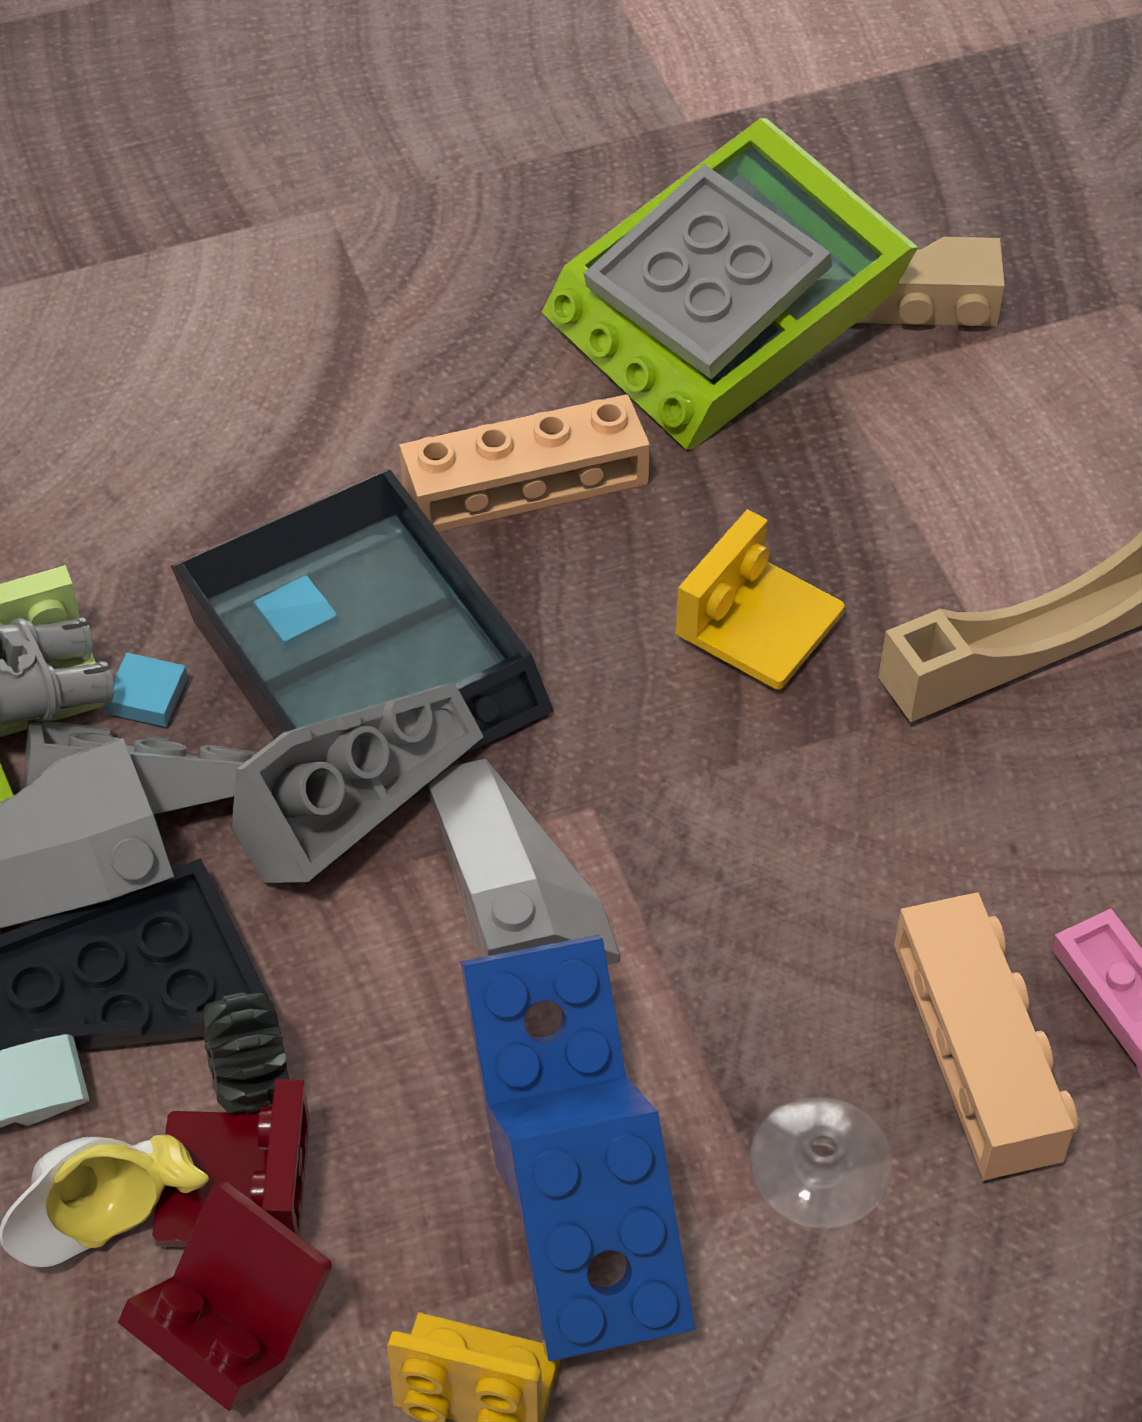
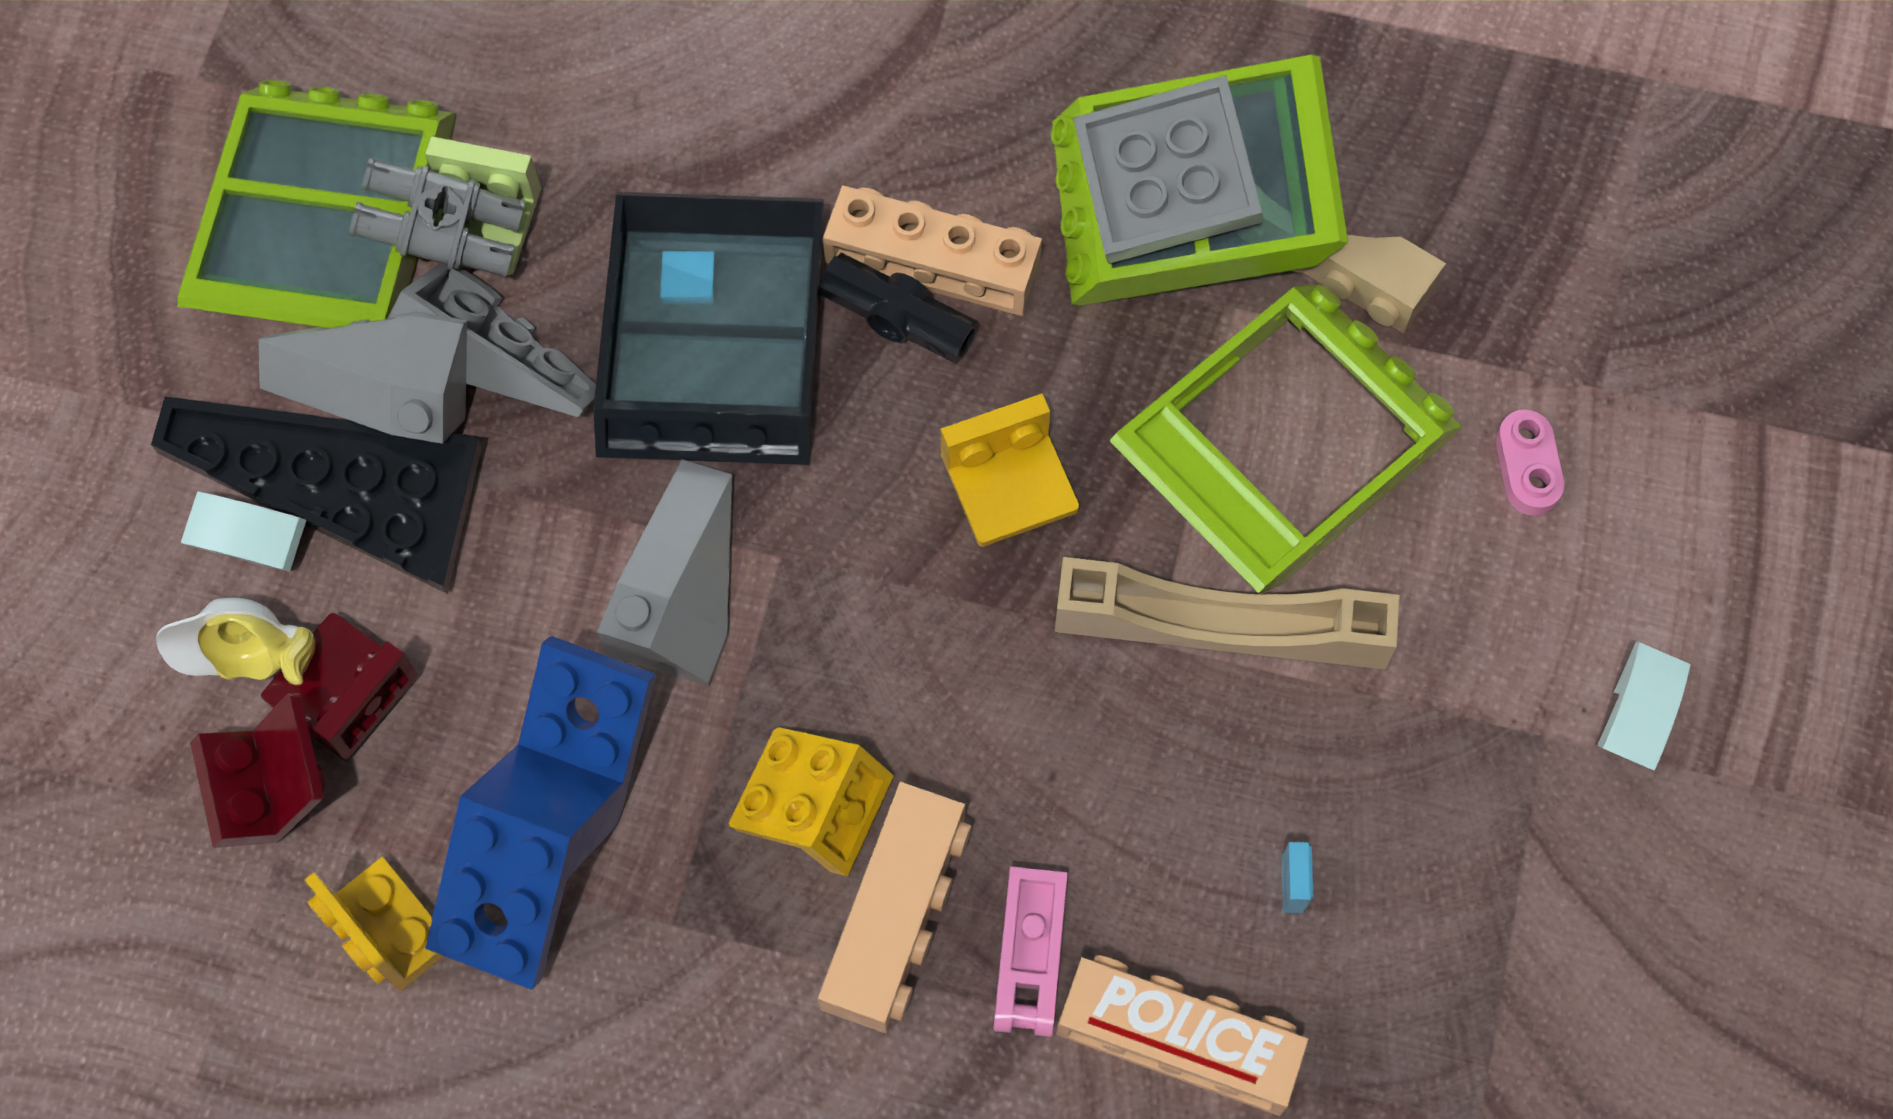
camera: 35 degrees right, 15 degrees up
medium azure tile [105,652,188,727] -> none
pearl dark grey gear [201,992,290,1114] -> none
light grey wedge [232,682,484,883] -> none
clear dish [750,1097,892,1228] -> none
none -> yellow bracket [729,727,894,877]
none -> black piece [819,252,978,364]
none -> lime window [1110,284,1463,593]

